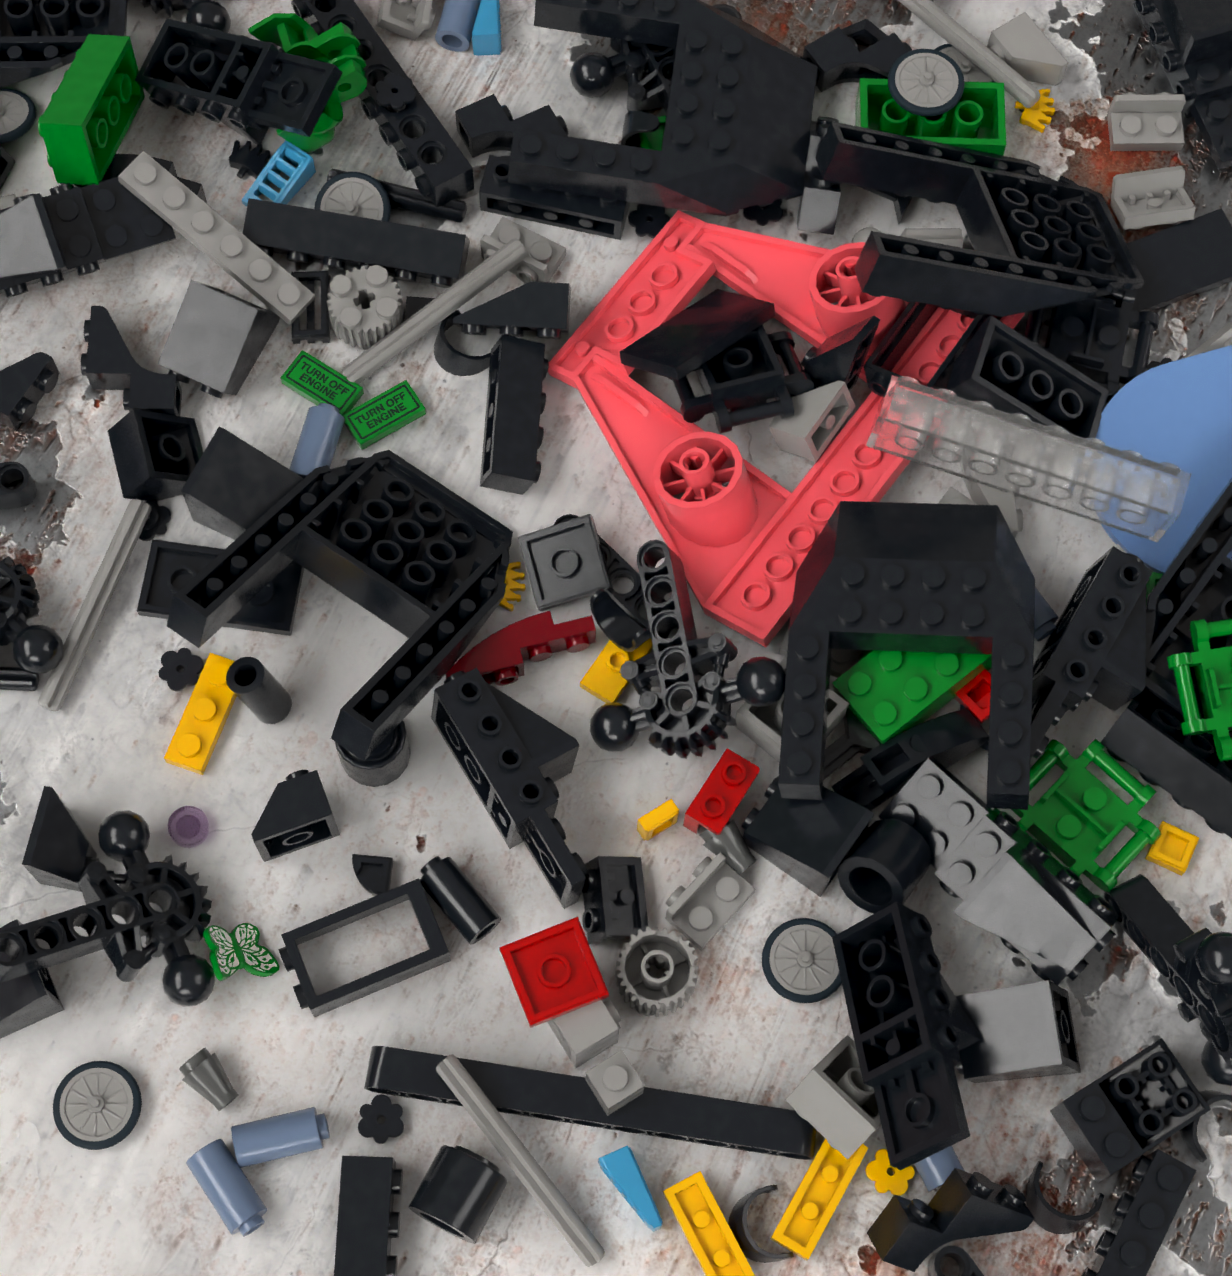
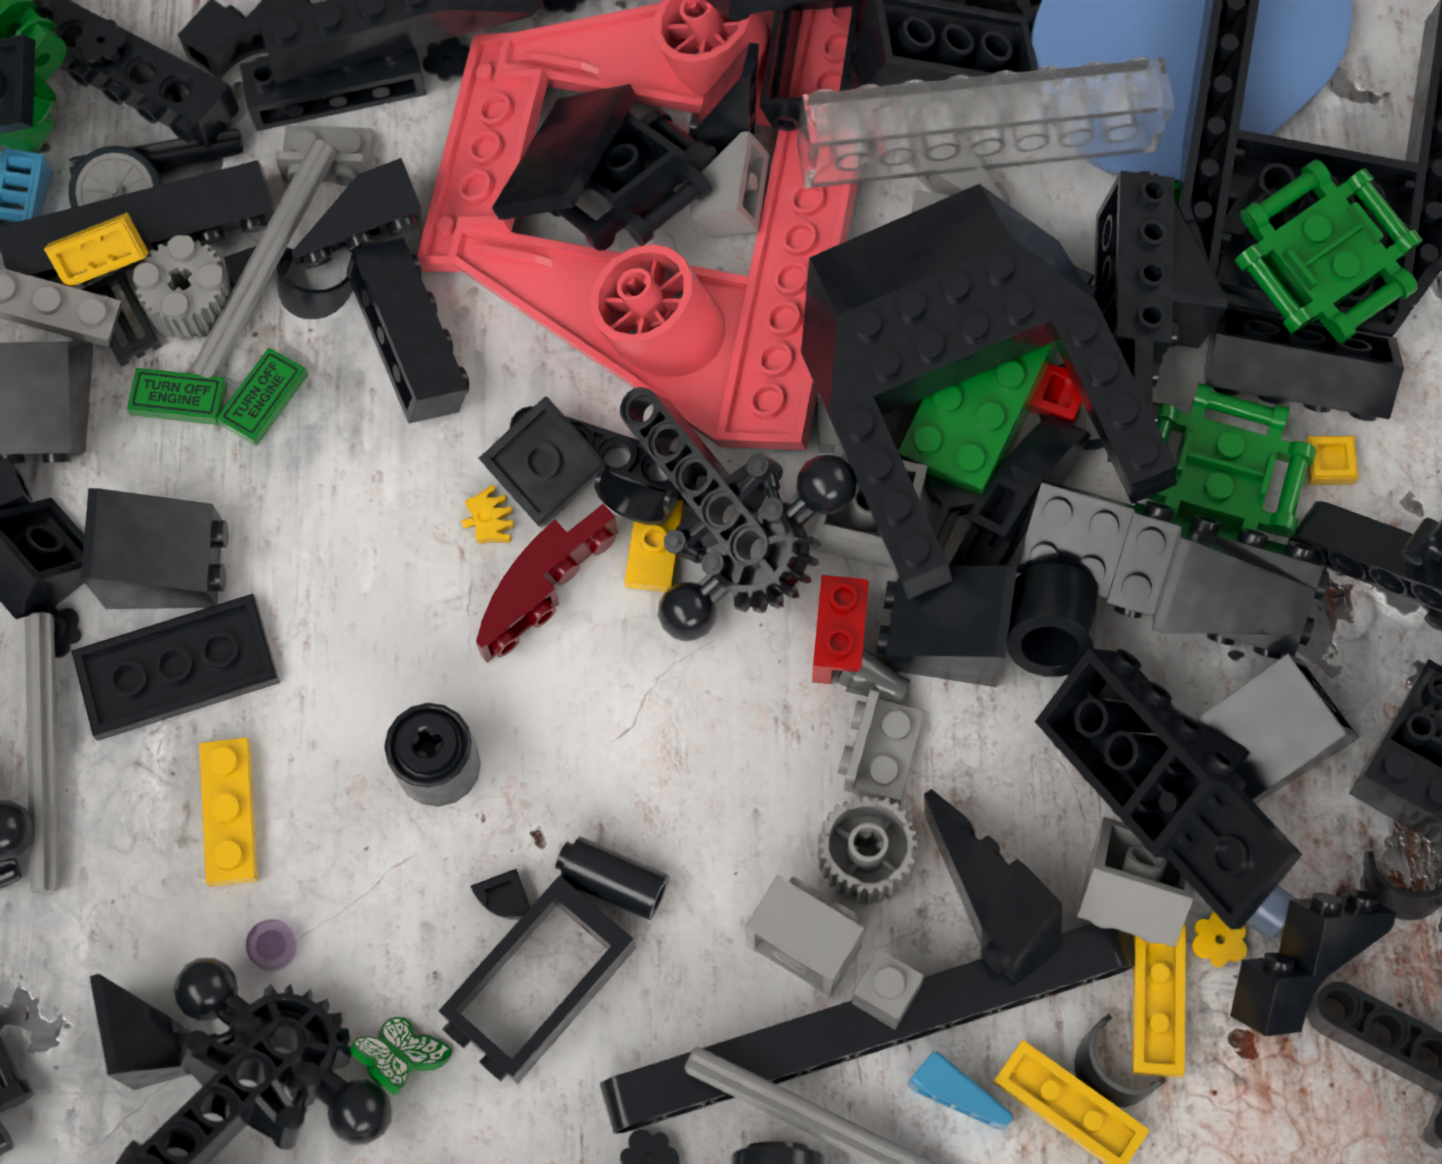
camera: 20 degrees left, 0 degrees up
black plant [158,648,204,691] -> none
black wedge [167,450,513,761] -> none
black brick [226,657,292,724] -> none
black slope [251,770,340,862] -> none
sand blue brick [289,403,345,478] -> none
black wedge [431,668,587,909] -> none
red tile [499,917,609,1028] -> none
black bracket [581,856,648,944] -> none
yellow tile [637,799,679,841] -> none
light grey wheel [762,918,842,1003] -> none
none -> yellow plate [44,213,149,287]
none -> black wedge [924,789,1062,984]

